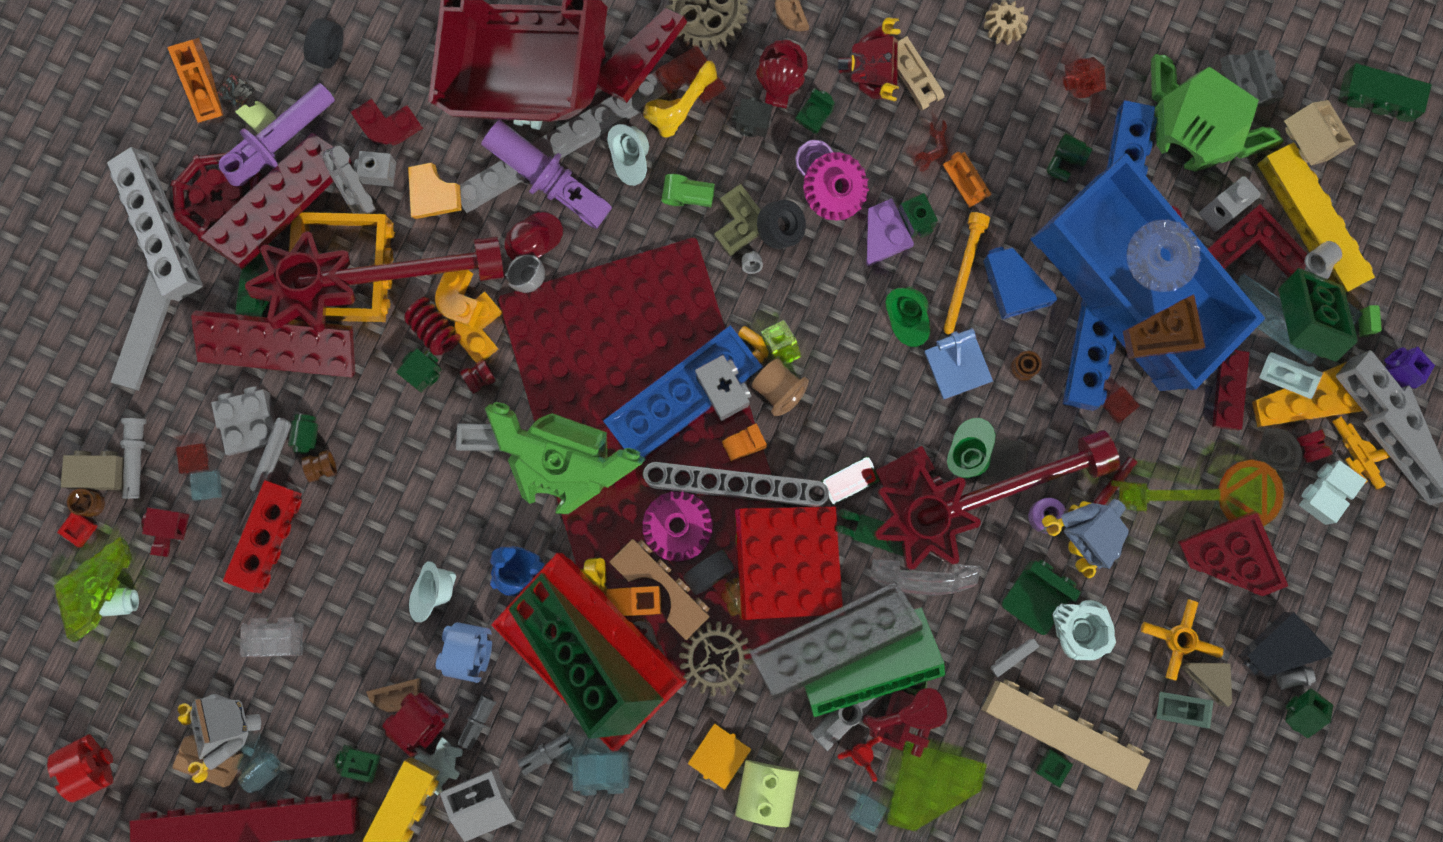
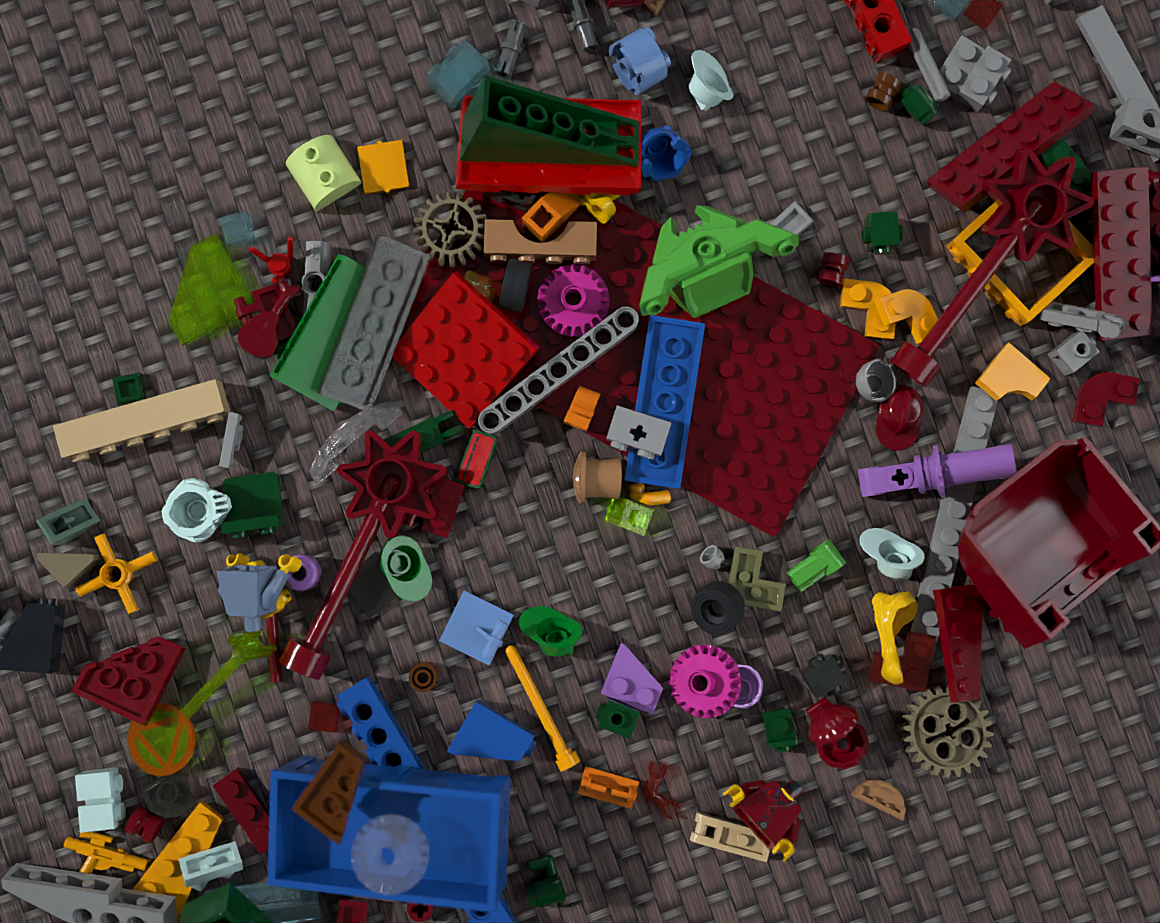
camera: 130 degrees right, 5 degrees up
dark red piece [404,297,461,356] -> none

